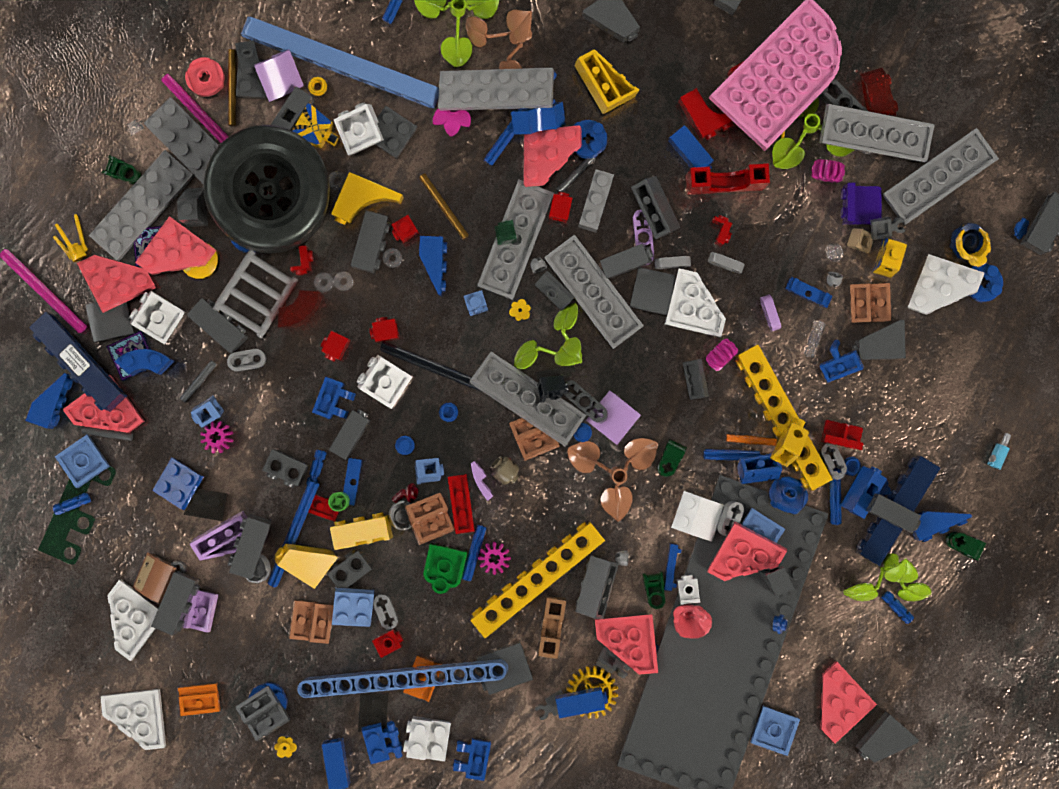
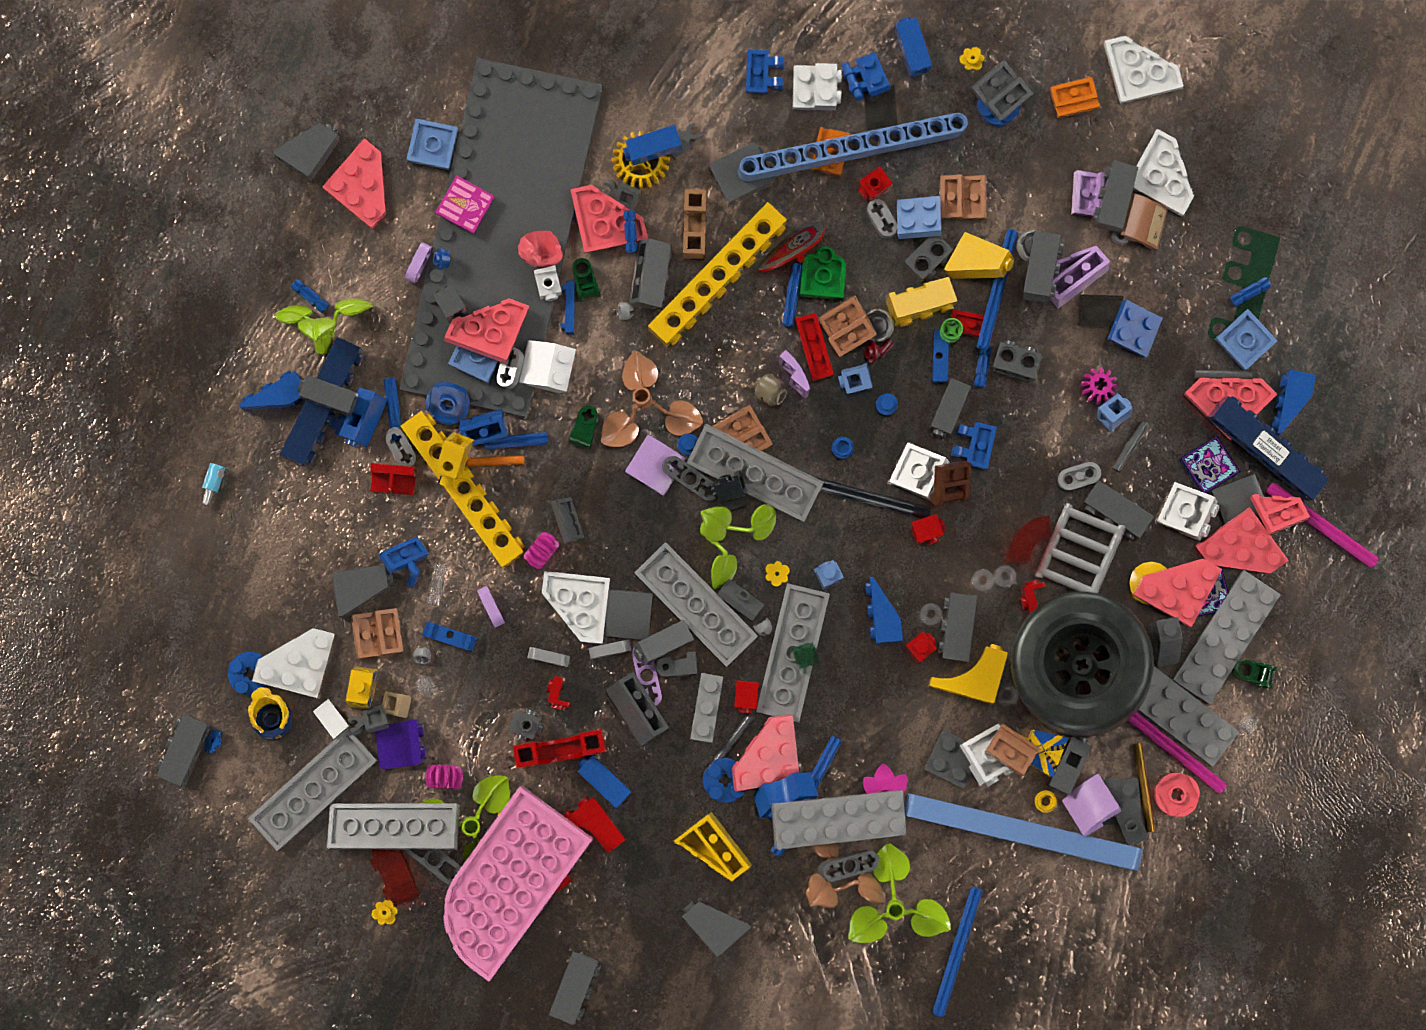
camera: 175 degrees right, 5 degrees down
yellow plant [53,214,88,262] -> none
blue brick [114,349,174,376] -> none
red brick [320,331,351,362] -> none
pearl gold bar [419,173,469,239] -> none
dark pink gear [478,542,511,575] -> none
blue plate [844,457,861,476] -> none
dark green piece [945,532,986,561] -> none
none -> white sticker [313,699,349,739]
none -> yellow plant [372,900,398,925]
none -> lavender beam [405,242,433,283]
none -> tile [435,175,495,235]
none -> dark grey brick [508,709,544,742]
none -> blue axle [624,210,637,253]
none -> dark grey leg [656,652,698,677]
none -> shield [758,222,825,272]
none -> dark grey beam [818,850,879,882]
none -> copper plate [930,461,971,505]
none -> nougat plate [985,724,1040,776]
none -> coral wing [1250,494,1310,535]

